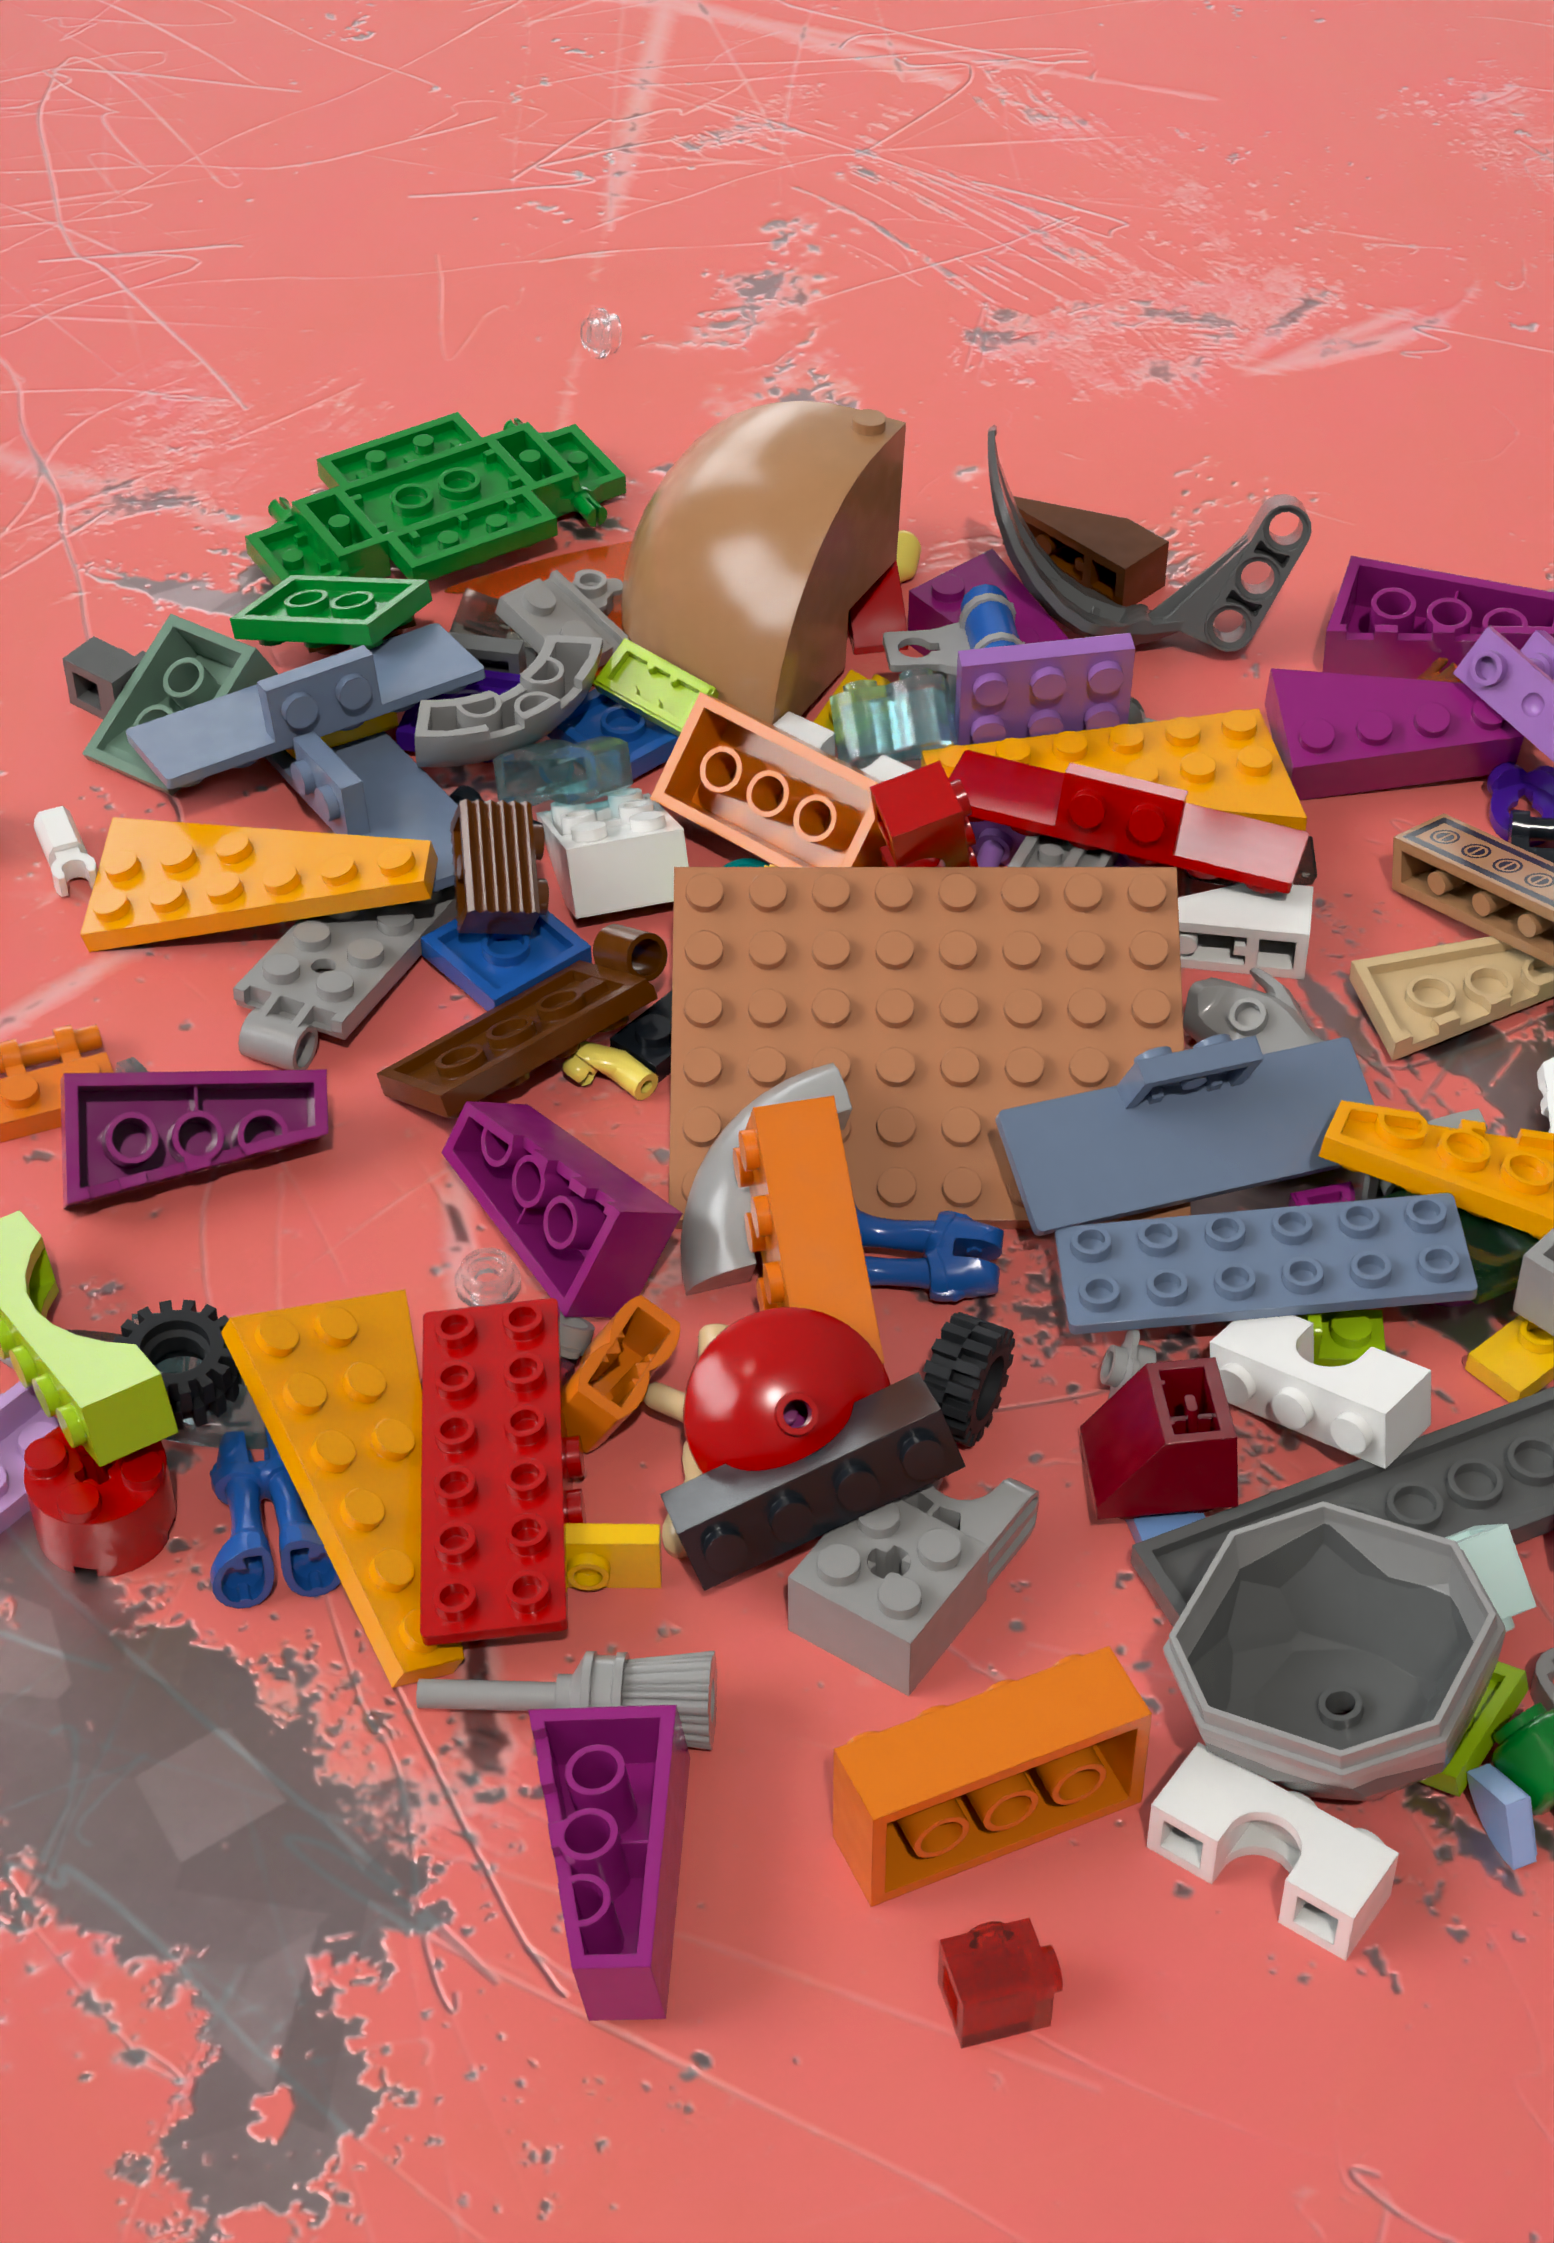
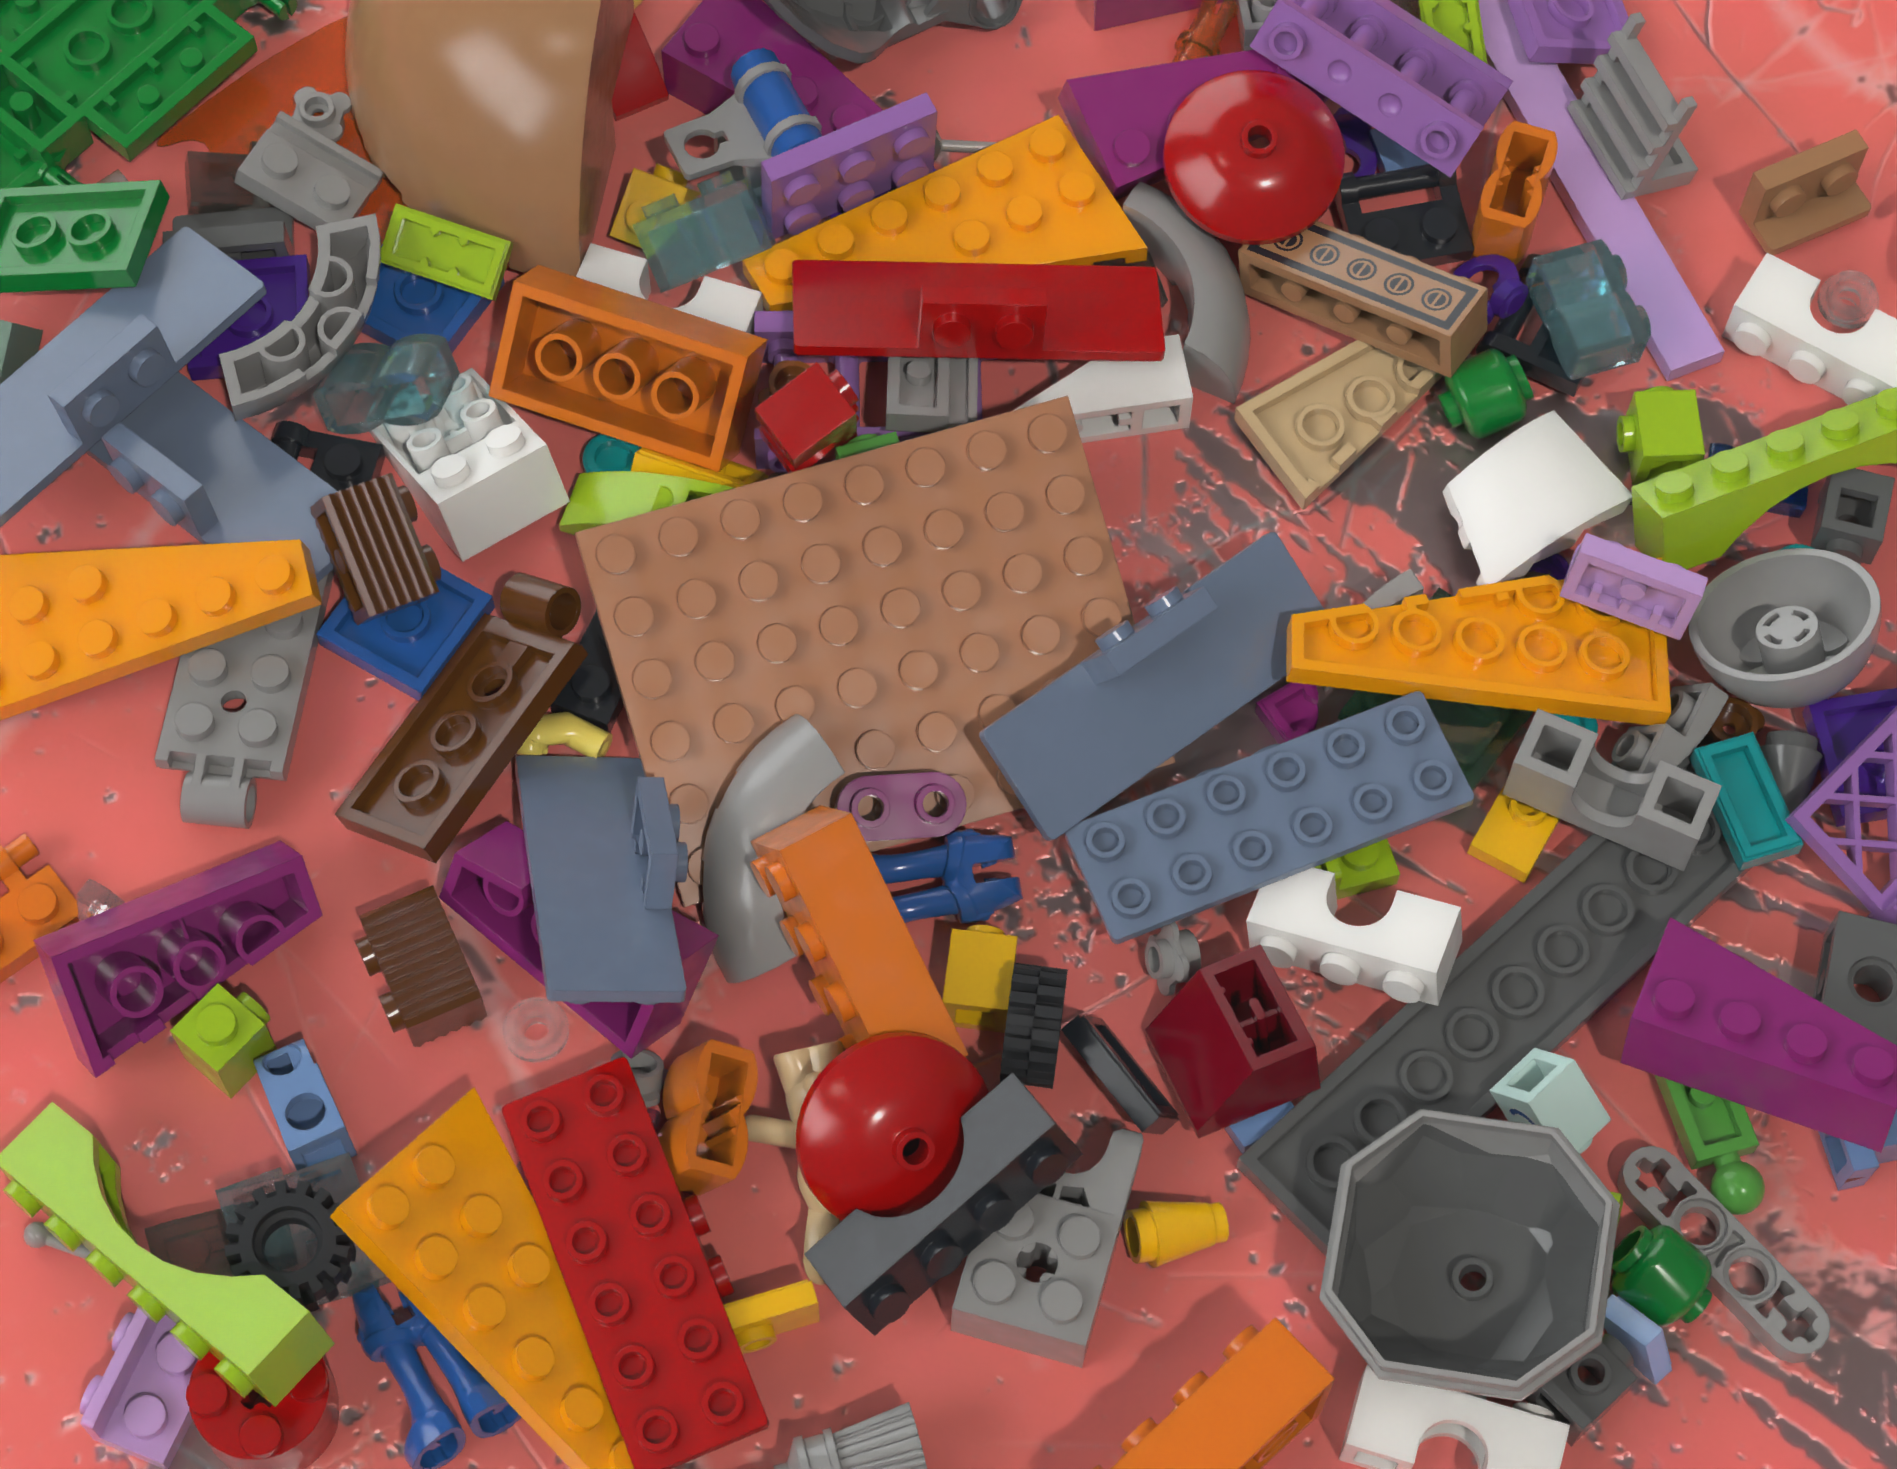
camera: 20 degrees left, 20 degrees up
light grey animal [1183,968,1324,1054] -> none
none -> lime brick [170,983,277,1099]
none -> medium blue leg [253,1038,357,1180]
none -> reddish brown brick [354,885,487,1047]
none -> sand blue bracket [515,755,688,1005]
none -> magenta plate [835,772,967,842]
none -> yellow brick [943,925,1018,1033]
none -> black tile [1061,1015,1180,1134]
none -> light grey brick [1123,182,1251,404]
none -> yellow cone [1124,1201,1229,1268]
none -> red dish [1163,70,1345,245]
none -> dark grey brick [1525,1333,1638,1447]

